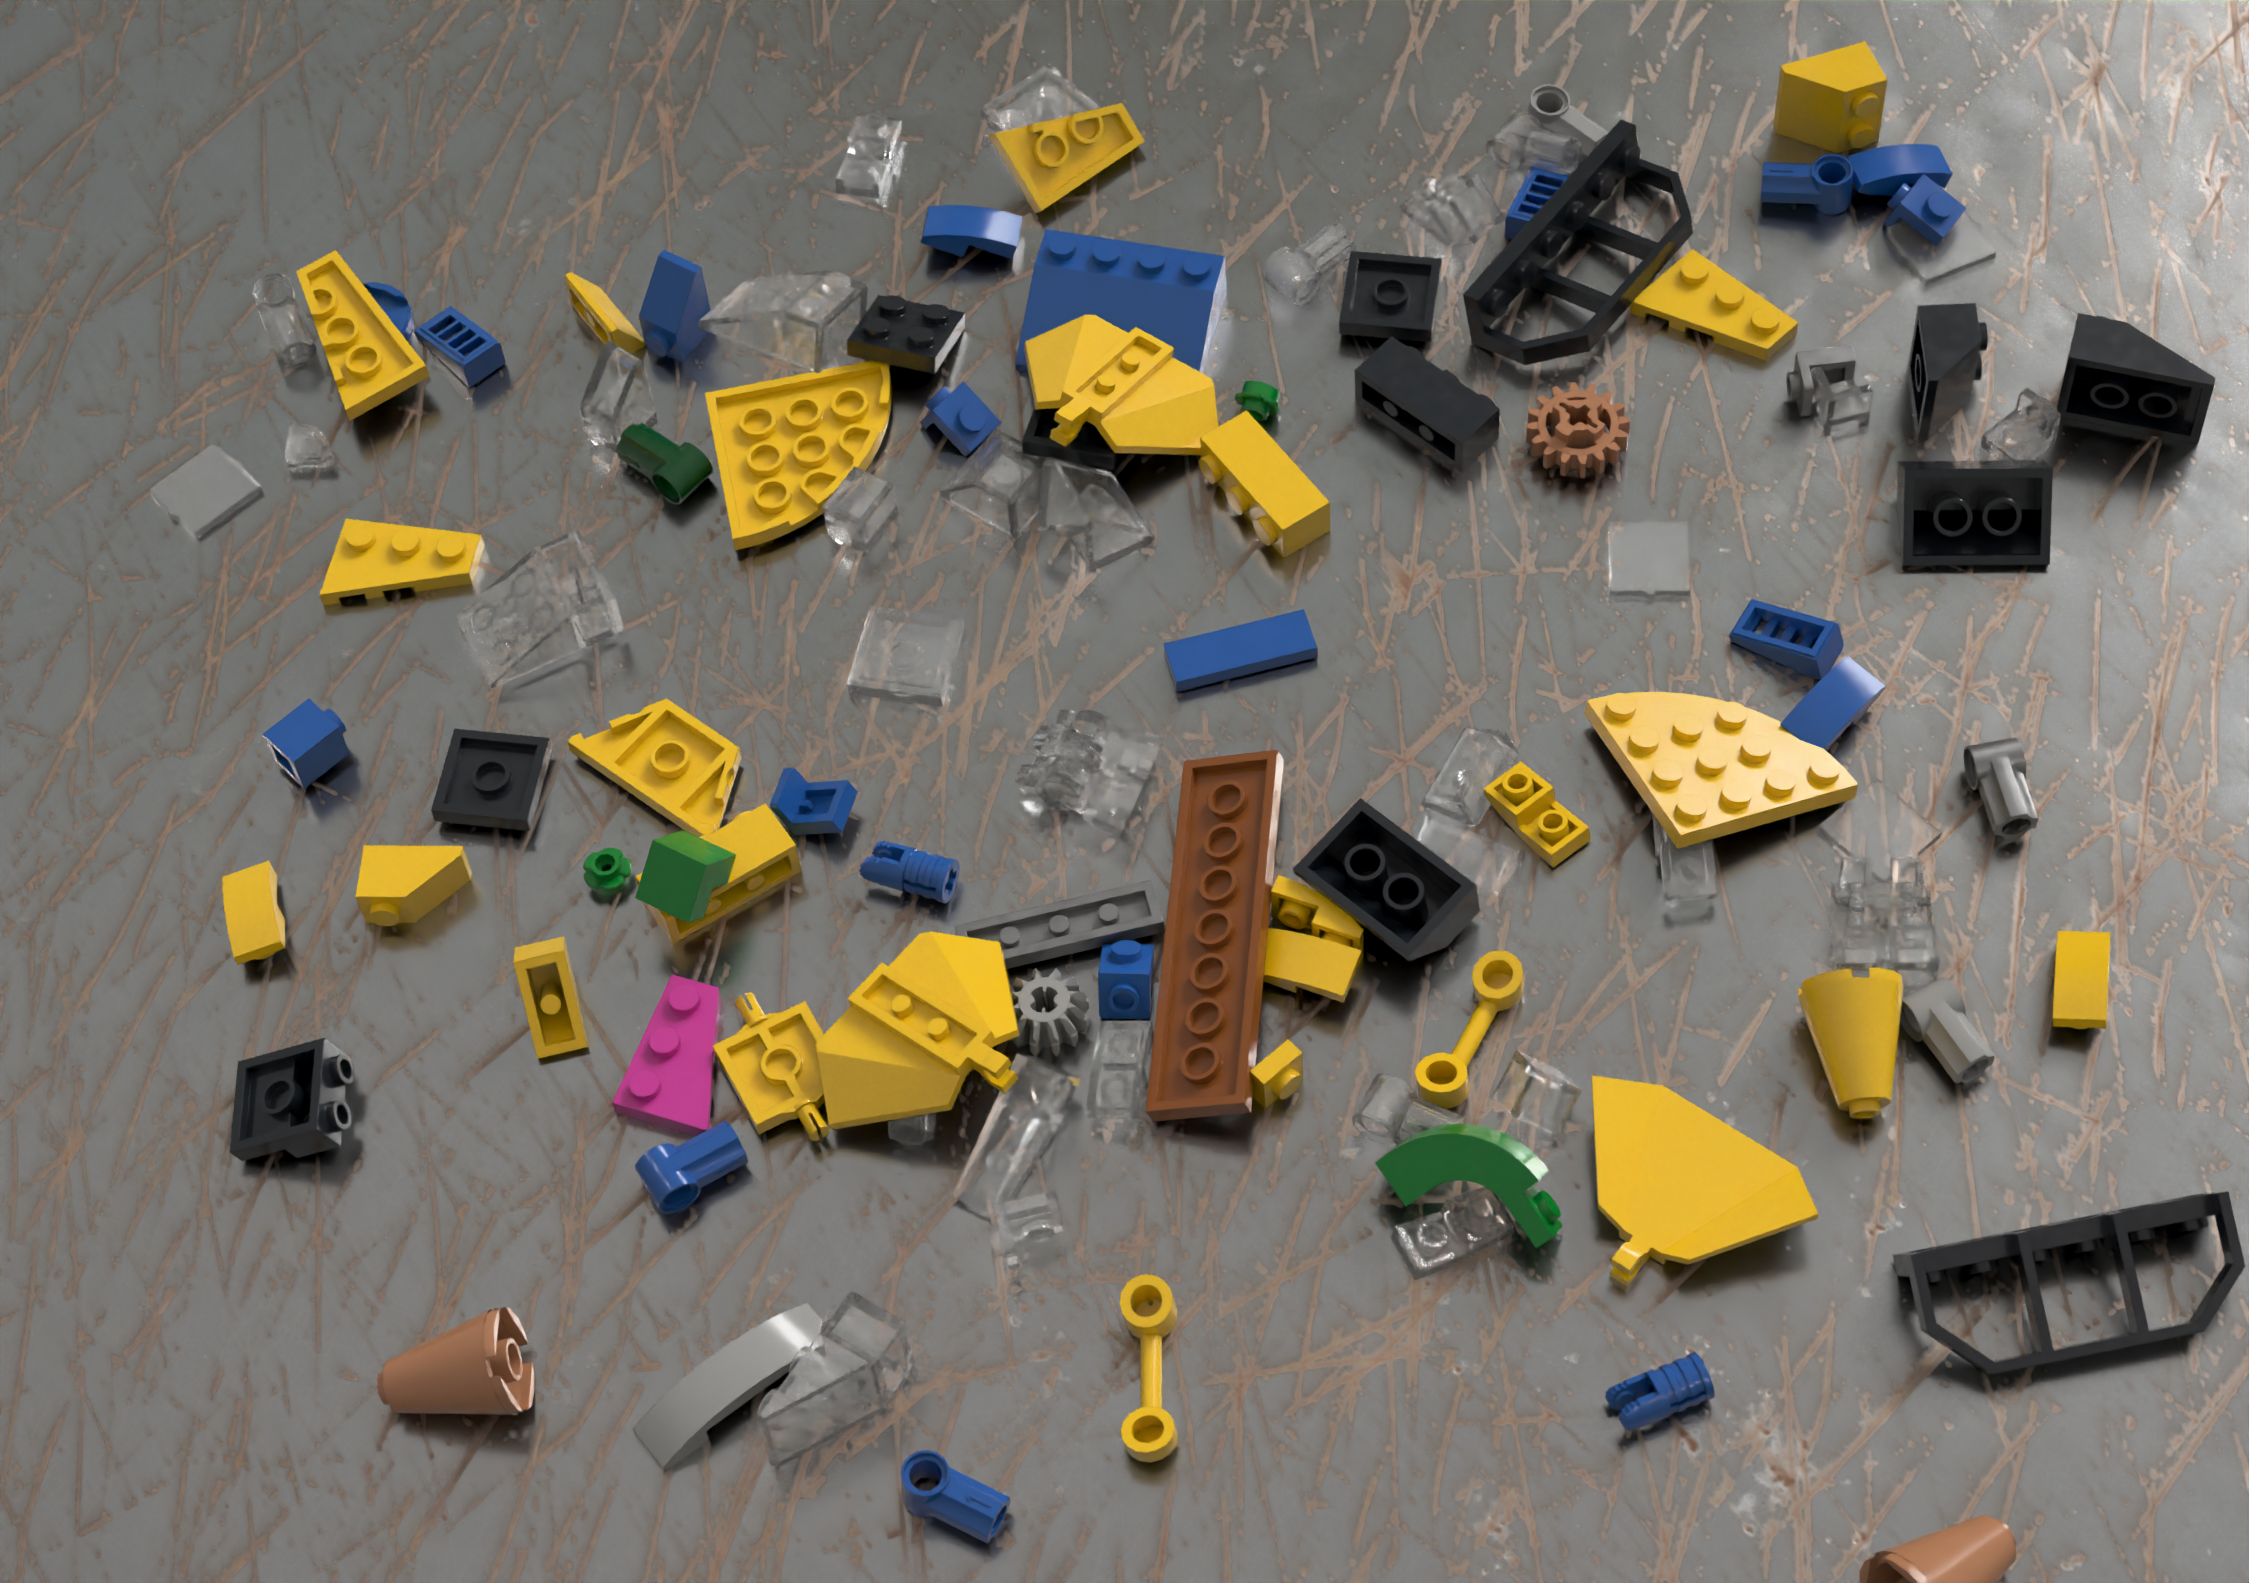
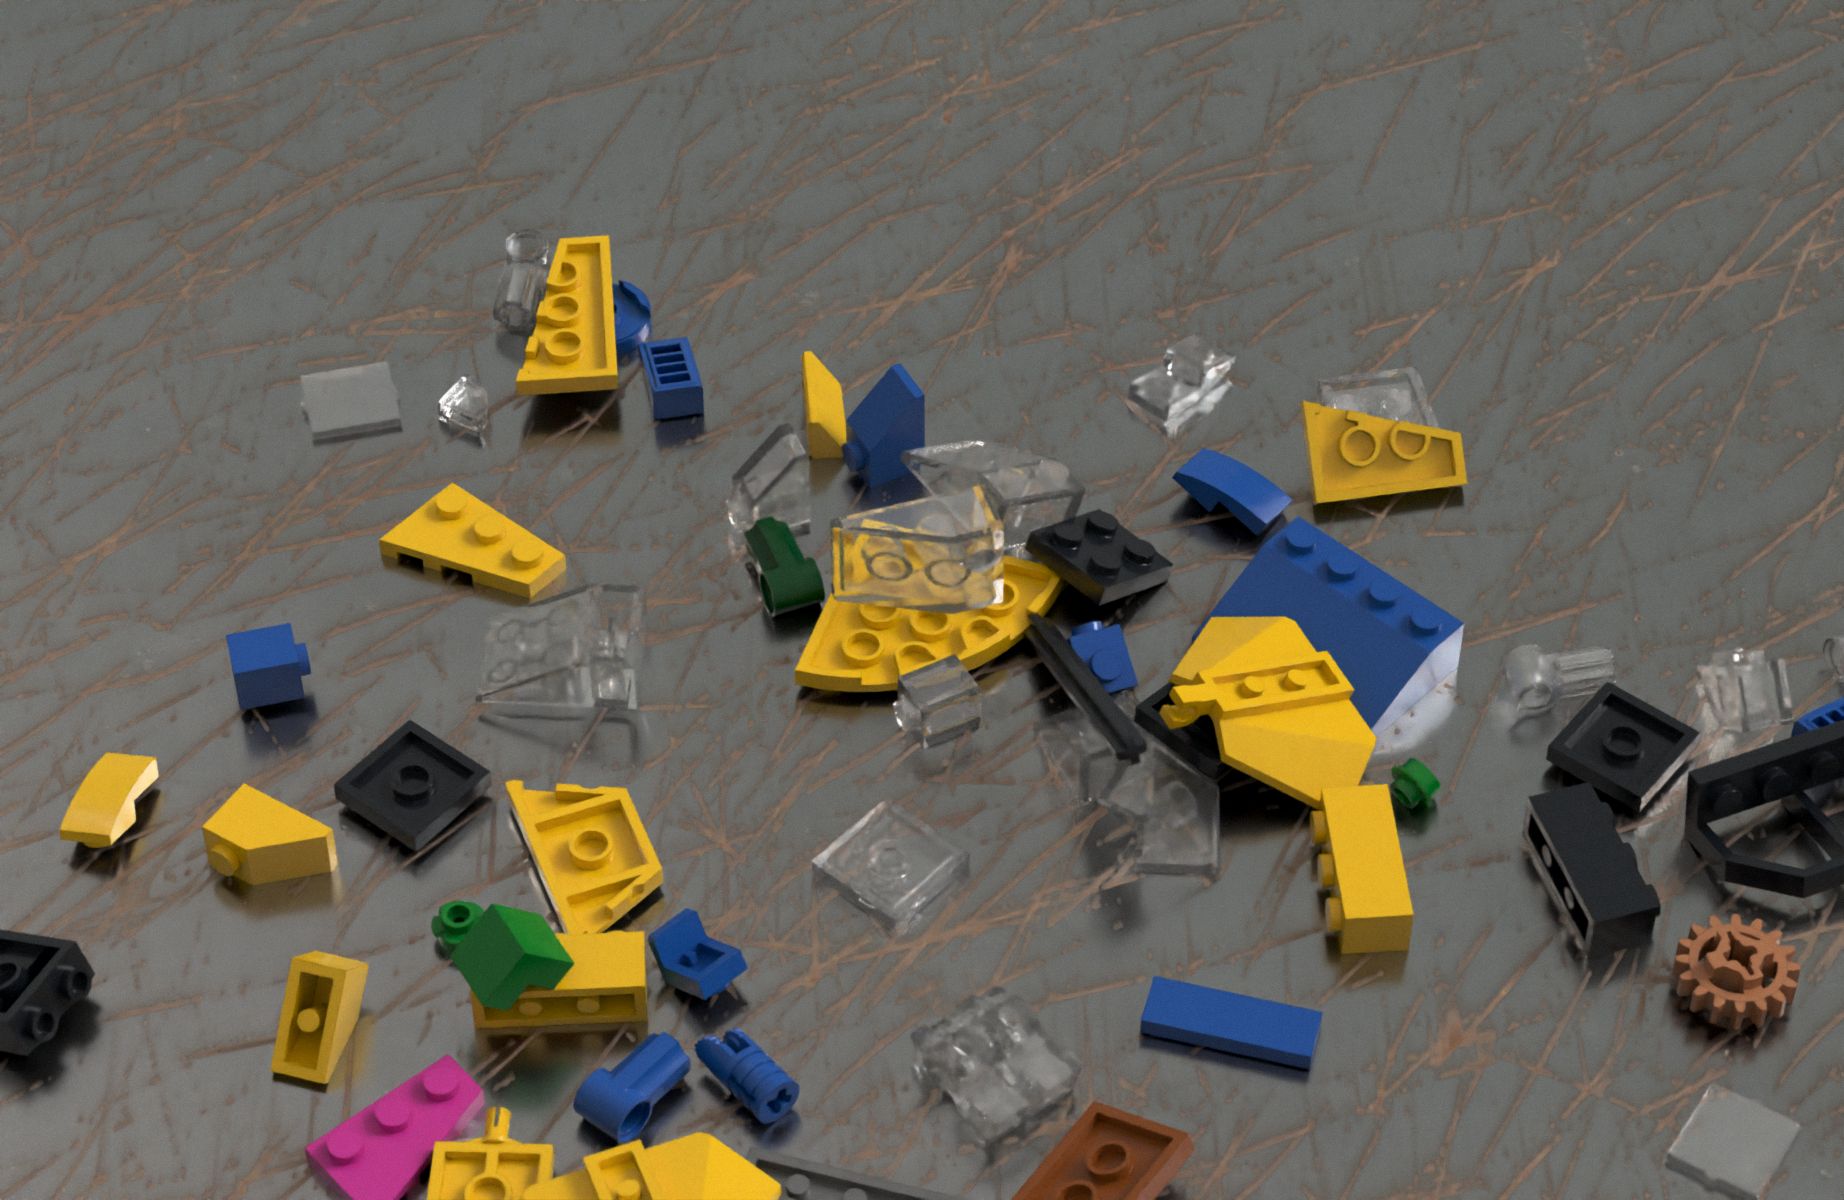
camera: 25 degrees right, 10 degrees down
none -> blue piece [573,1031,691,1144]
none -> clear slope [830,484,1005,614]
none -> black axle [1023,613,1147,766]

